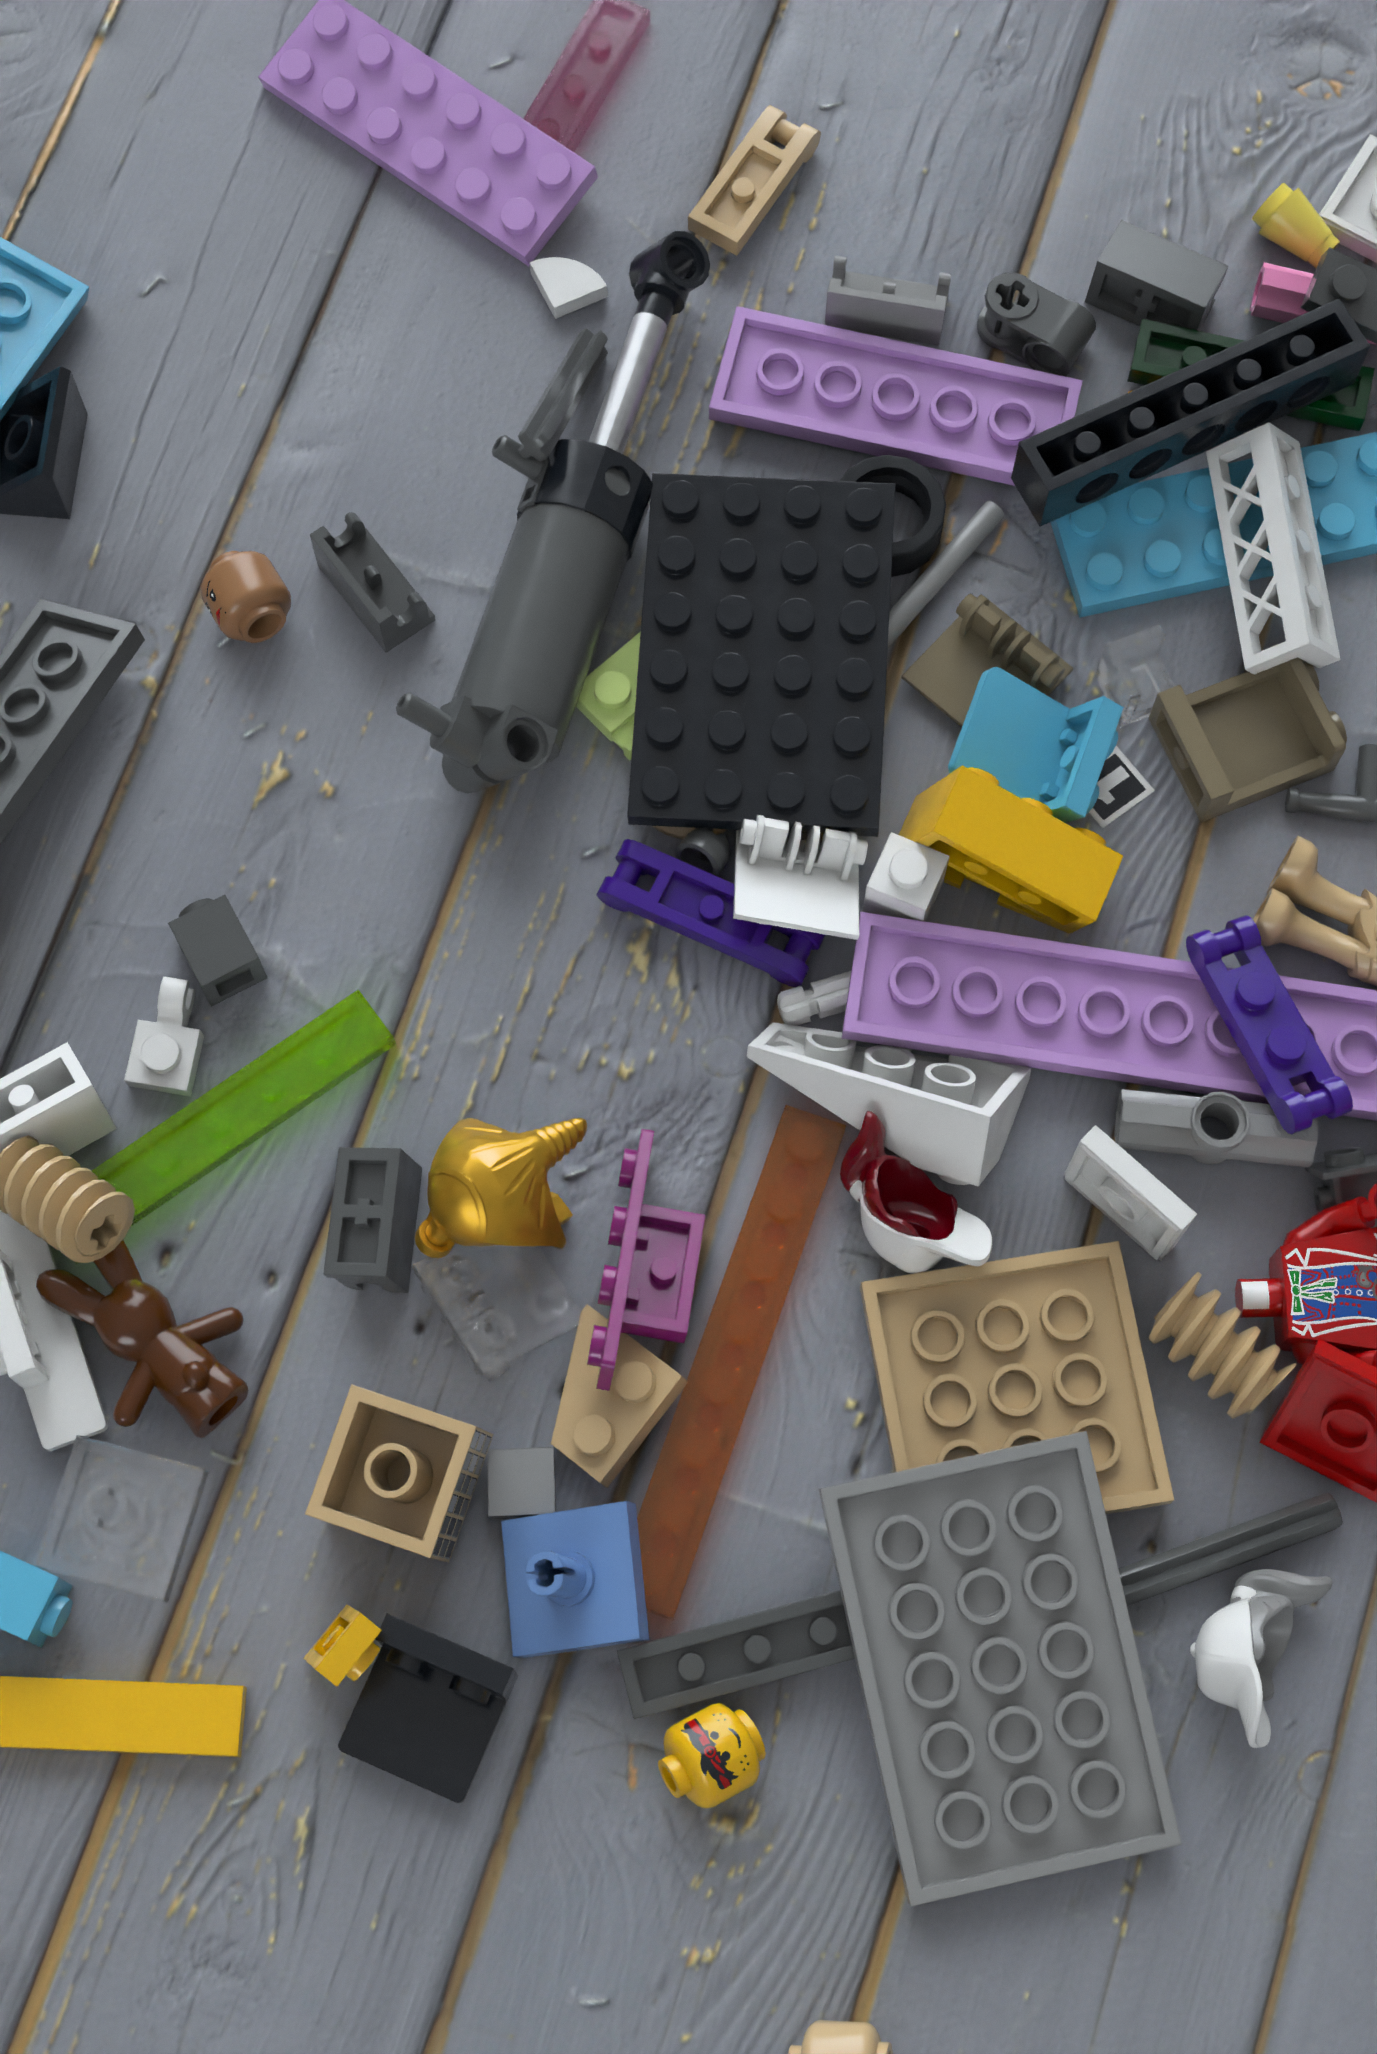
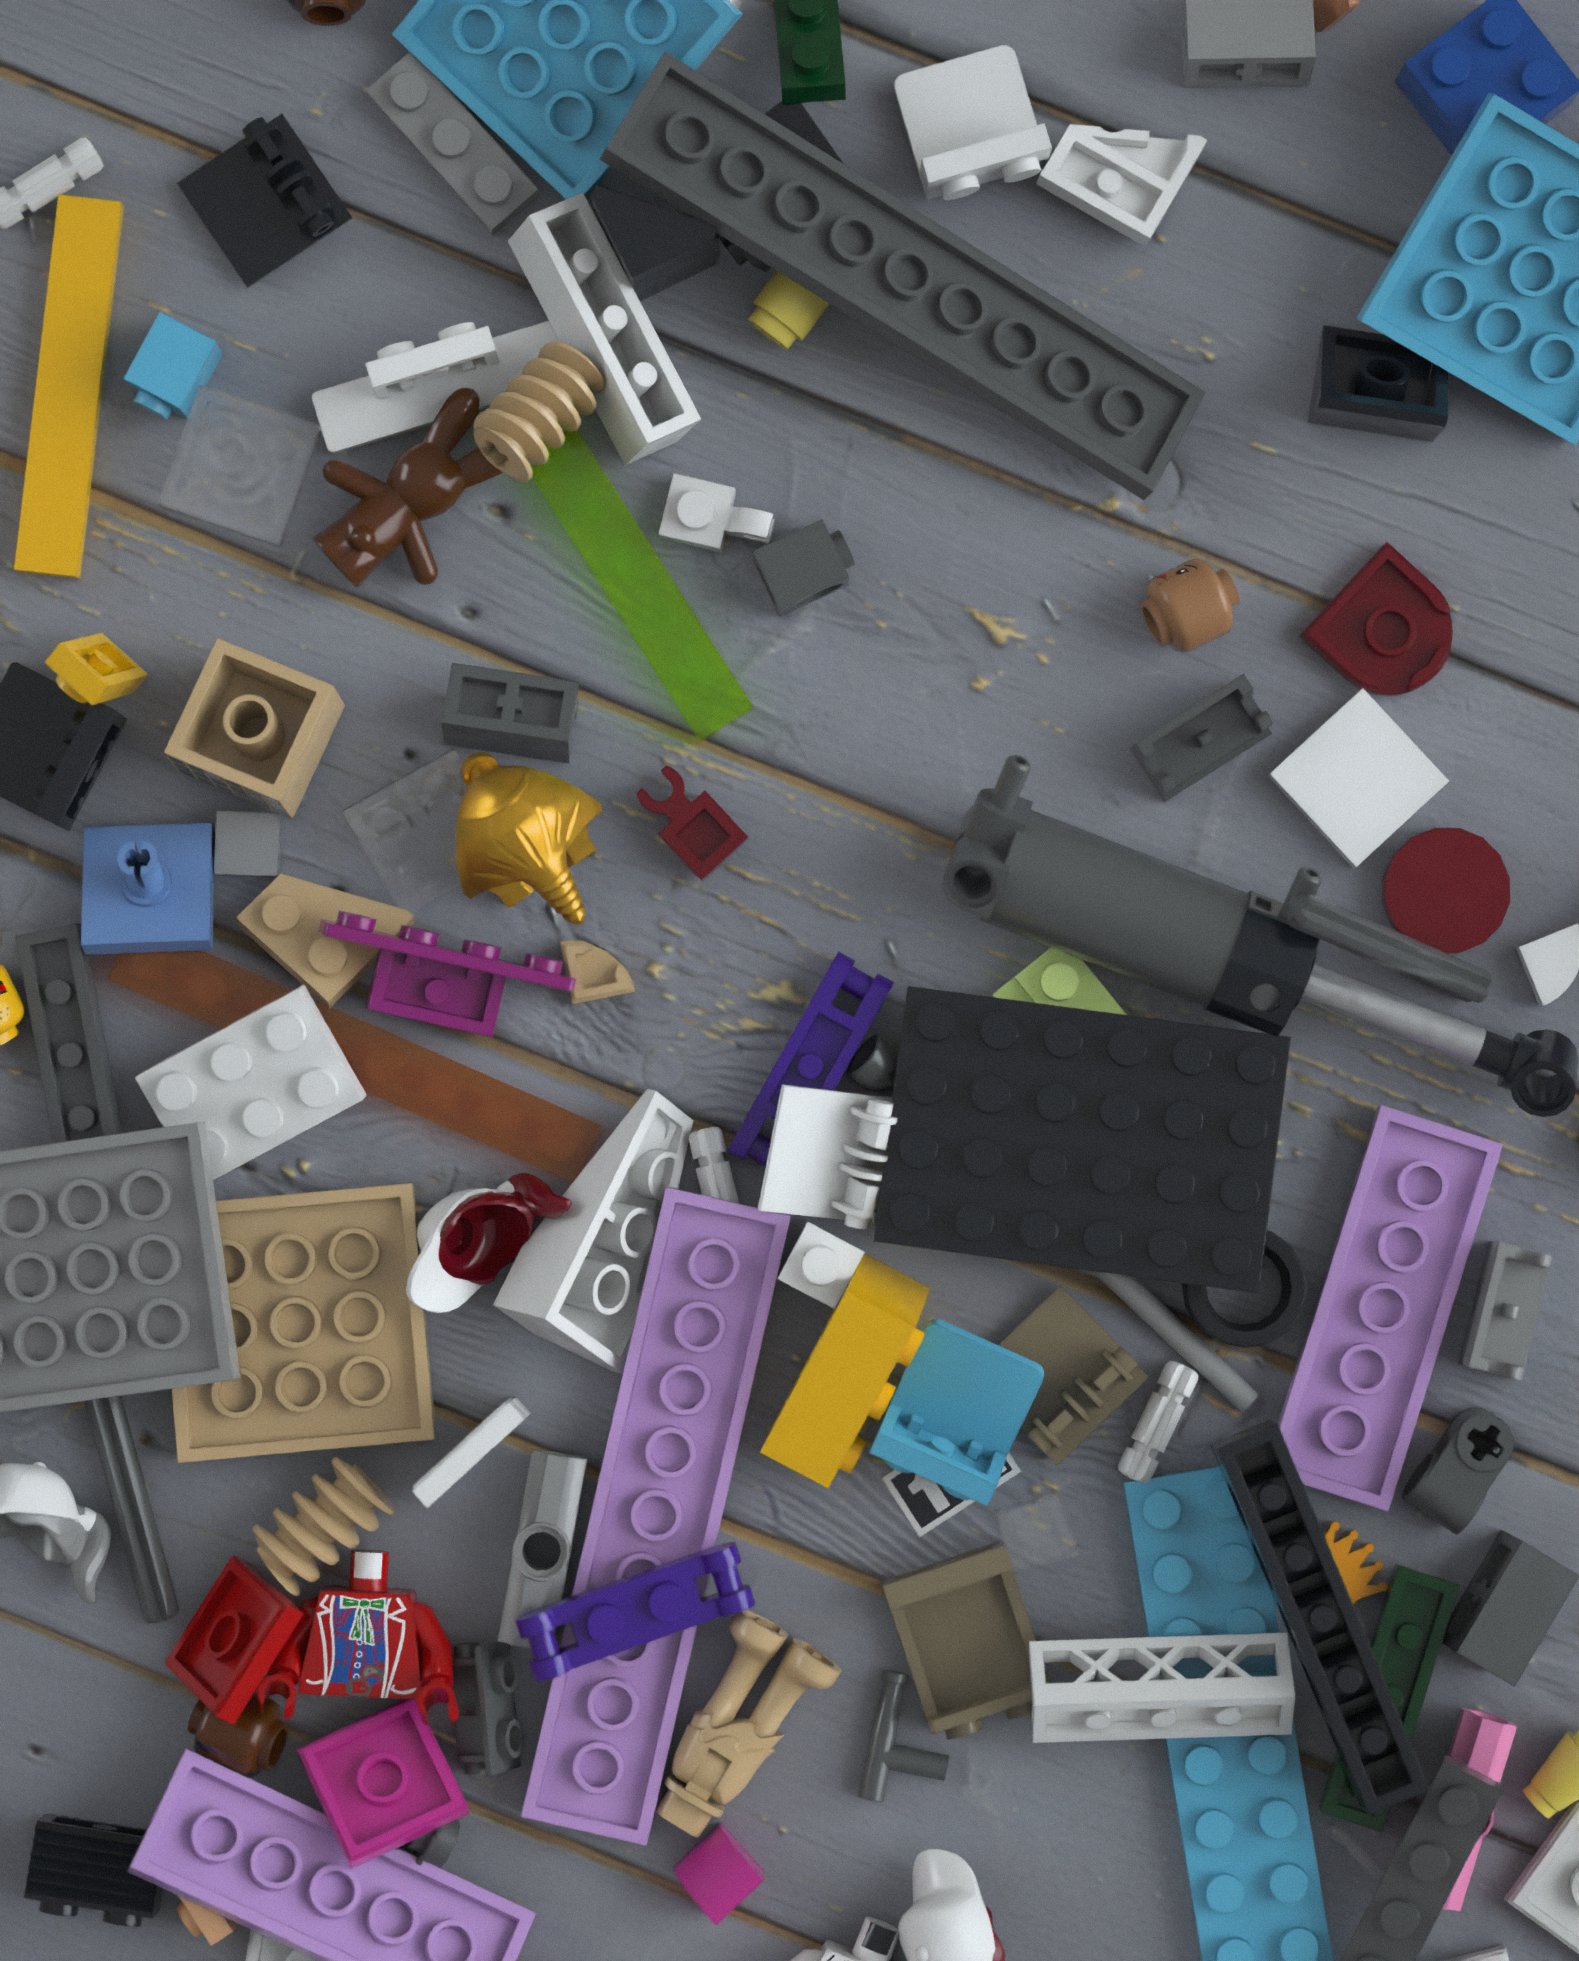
camera: 90 degrees right, 15 degrees up
none -> white plate [135,984,367,1180]
none -> tan tile [560,941,636,1005]
none -> dark red plate [637,766,749,882]
none -> white axle [1118,1361,1198,1483]
none -> white tile [1268,688,1449,869]
none -> dark red tile [1299,542,1453,696]
none -> dark red tile [1382,828,1510,954]

